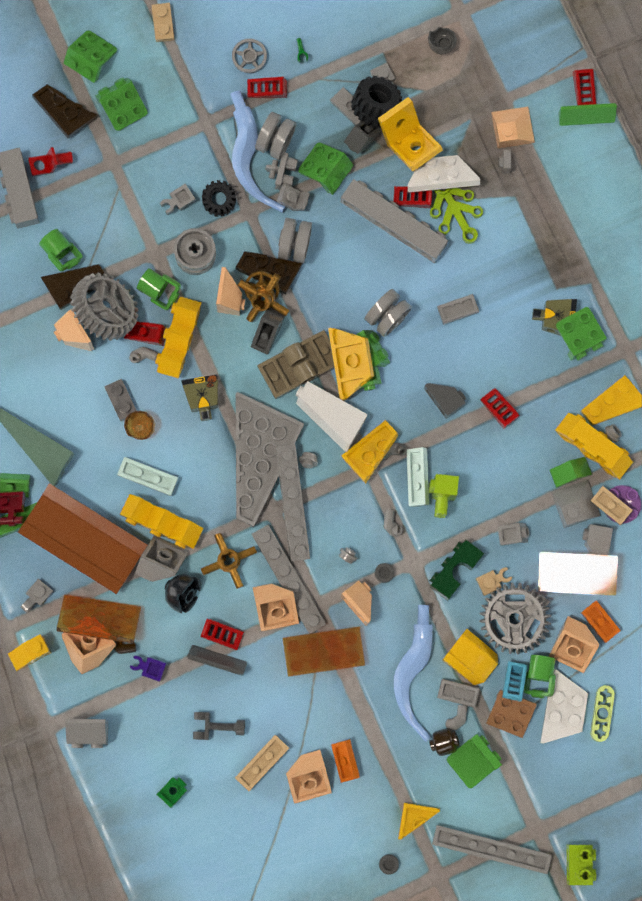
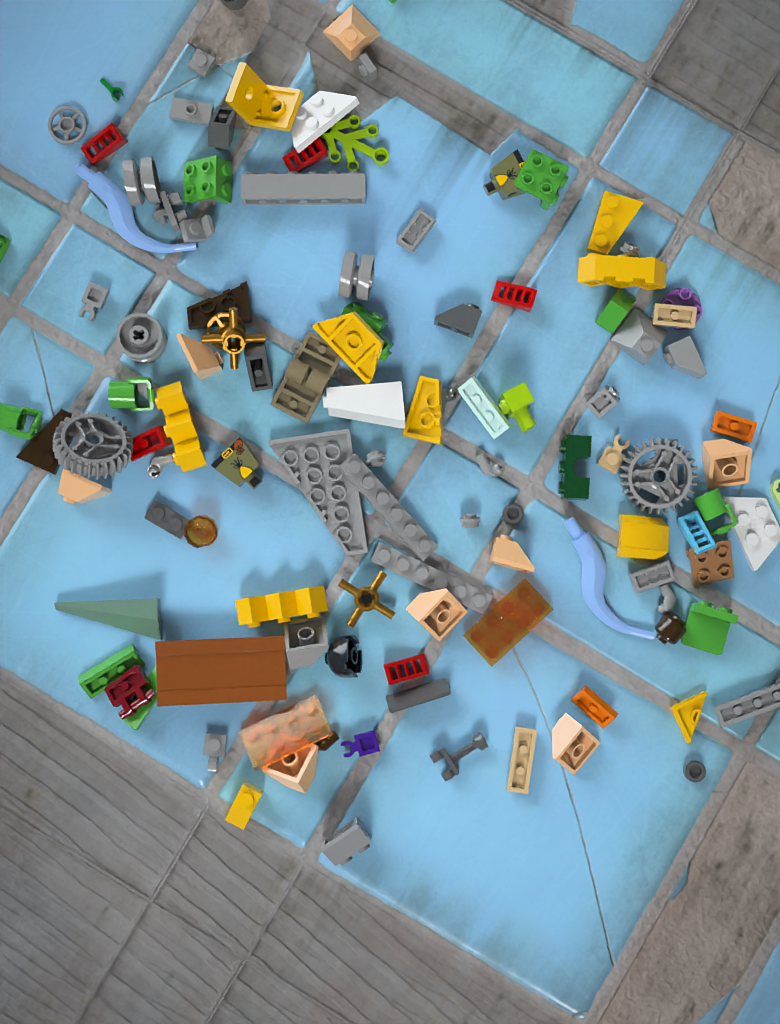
camera: 35 degrees left, 5 degrees up
light aqua plate [117,457,178,496] -> none
green brick [156,777,188,808] -> none
black tyre [202,180,236,217] -> none
light grey wheel [278,217,312,263] -> none
black tyre [351,76,402,127] -> none
plate [538,552,618,595] -> none

